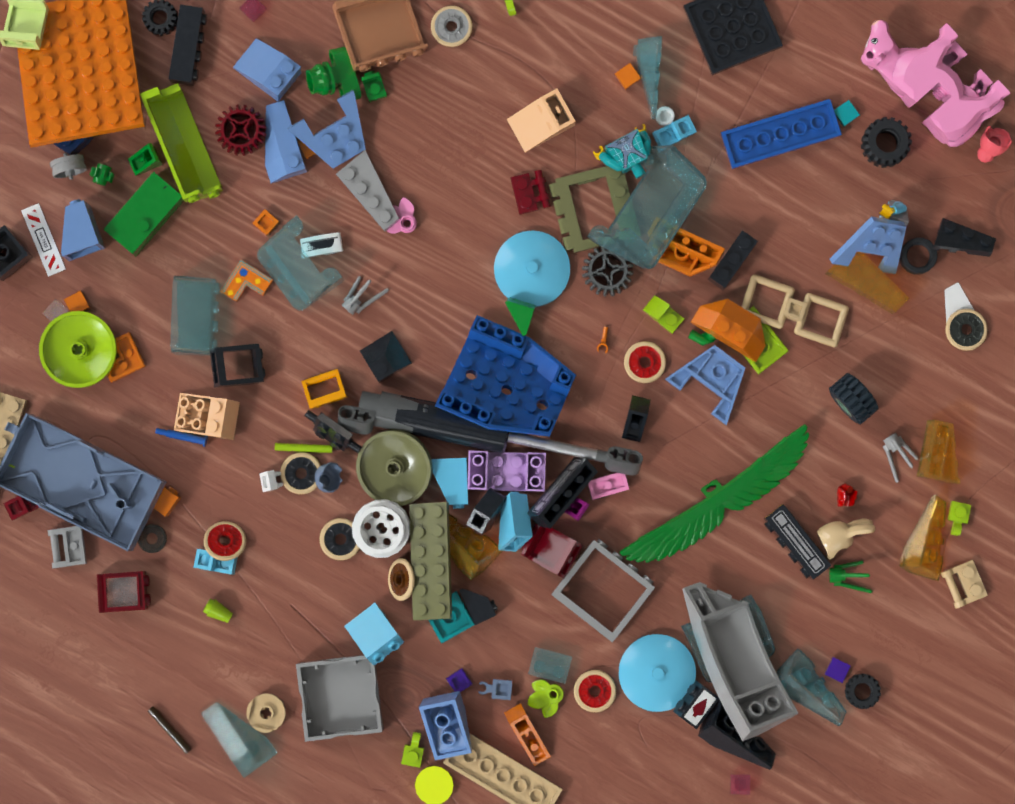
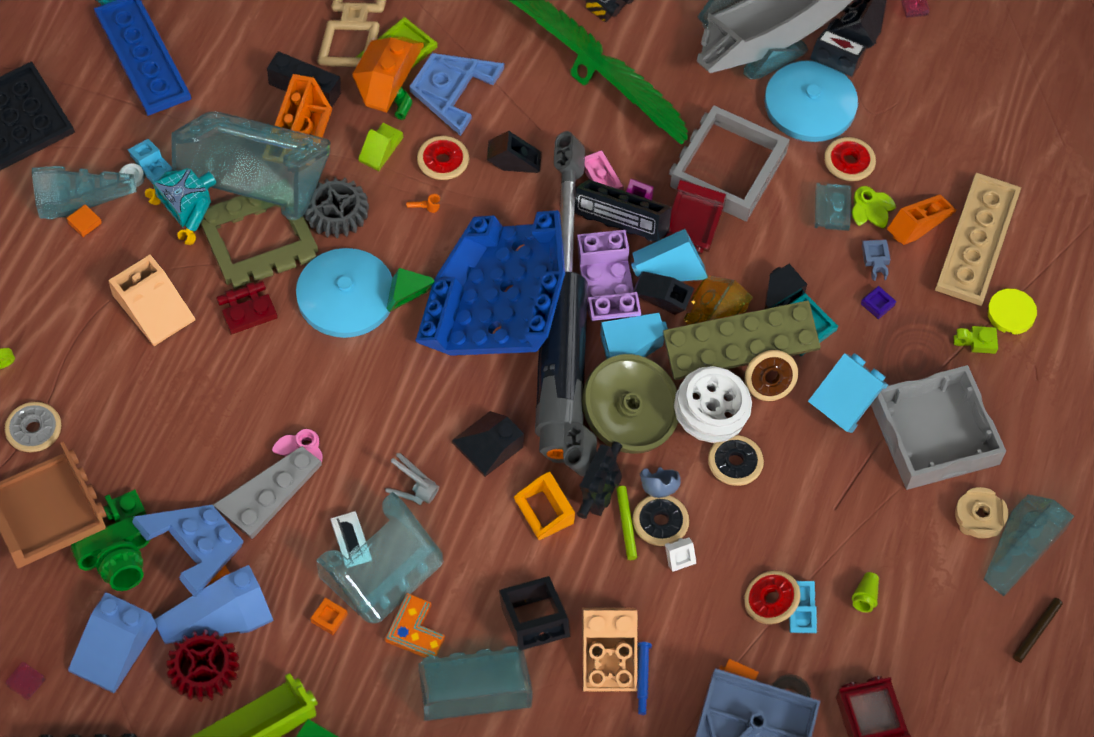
camera: 105 degrees left, 25 degrees down
medium blue slope [419,691,472,760] -> none

